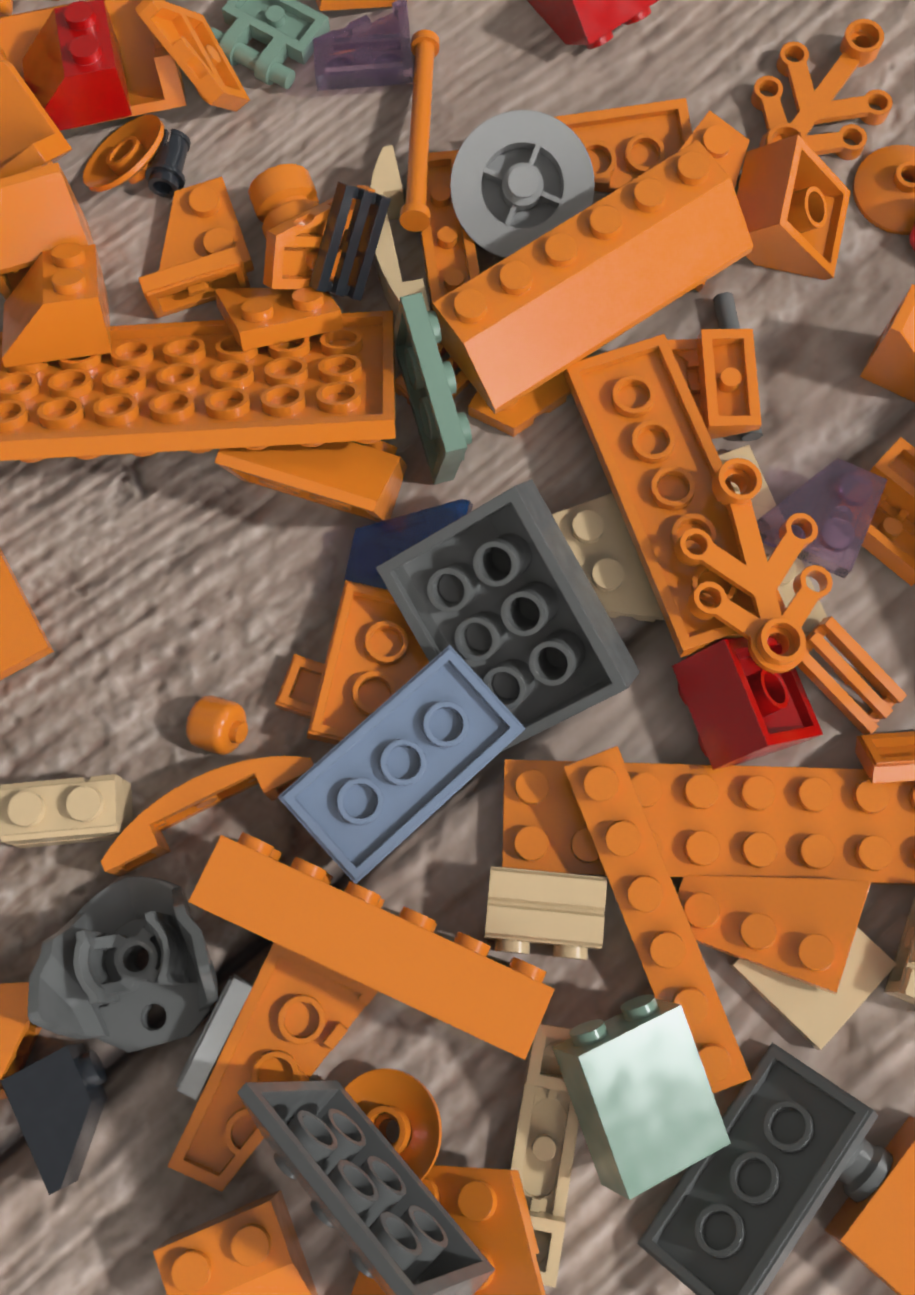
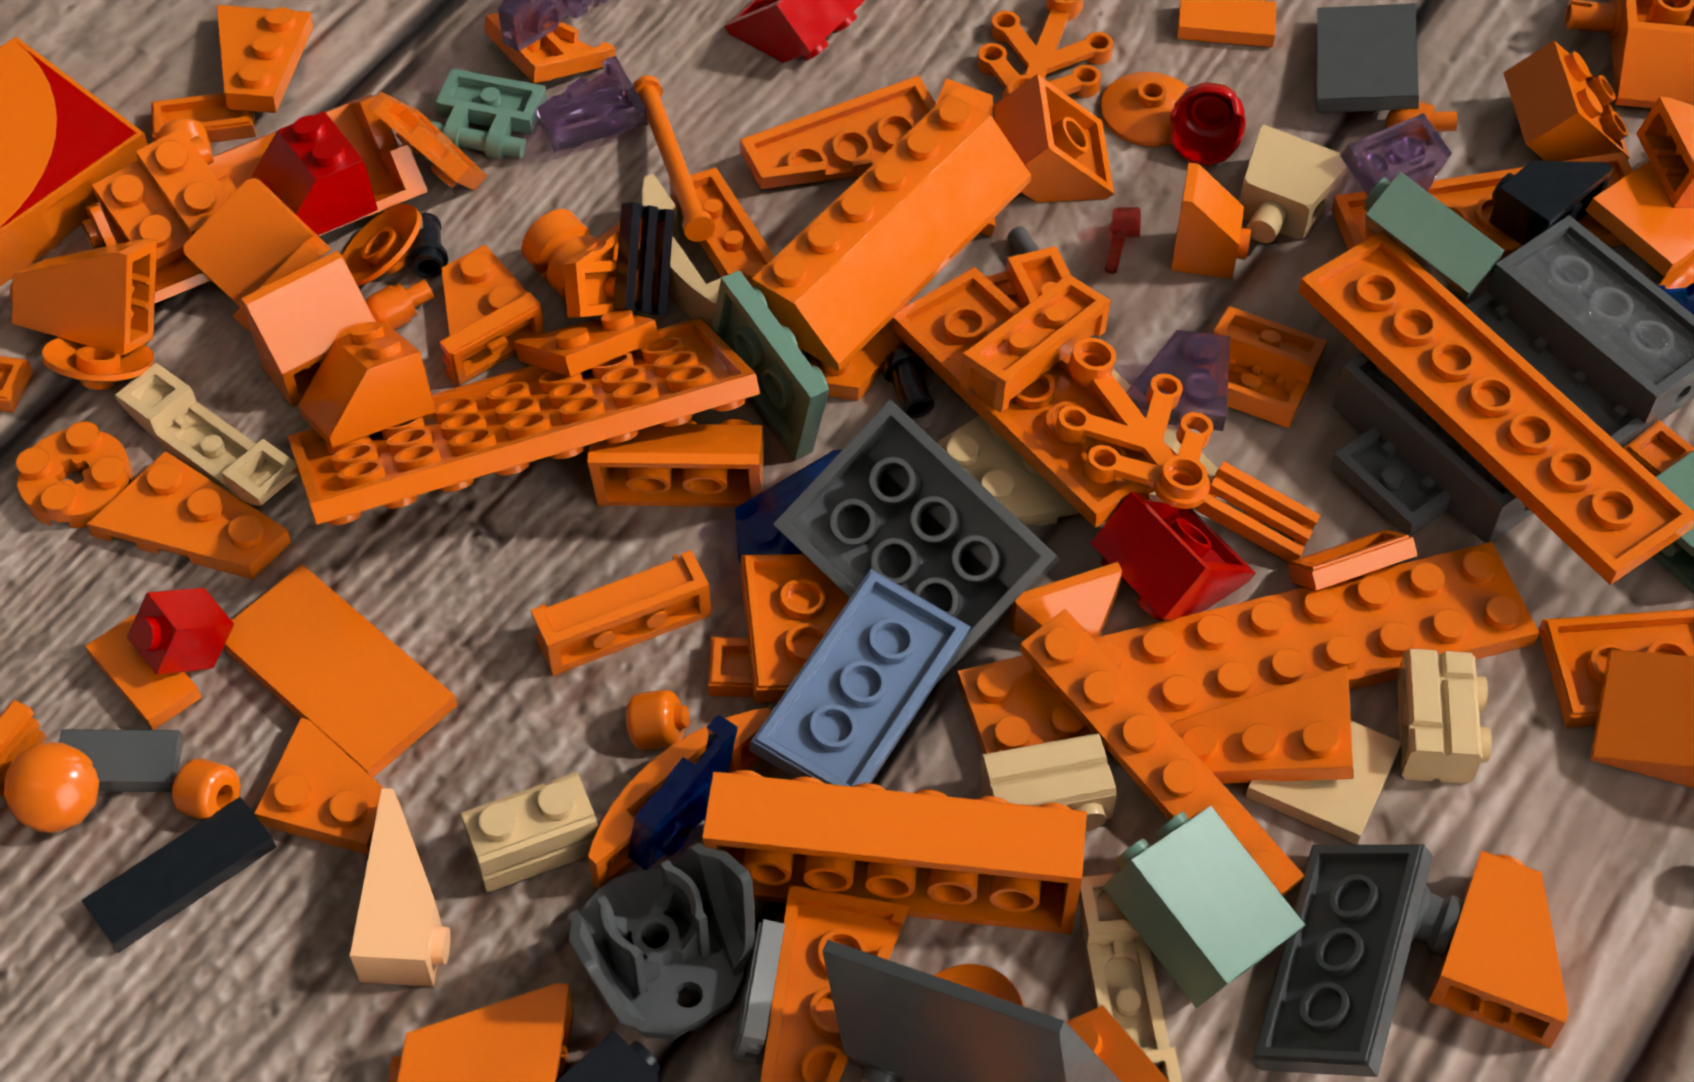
camera: 20 degrees left, 20 degrees down
light grey wheel [450,110,595,258] -> none
none -> orange cylinder [365,279,434,330]
none -> orange container [531,550,712,676]
none -> clear blue wing [628,714,738,870]
none -> black pin [882,348,935,419]
none -> orange container [959,274,1111,413]
none -> orange slope [1009,562,1122,639]
none -> clear red hand [1105,207,1141,274]

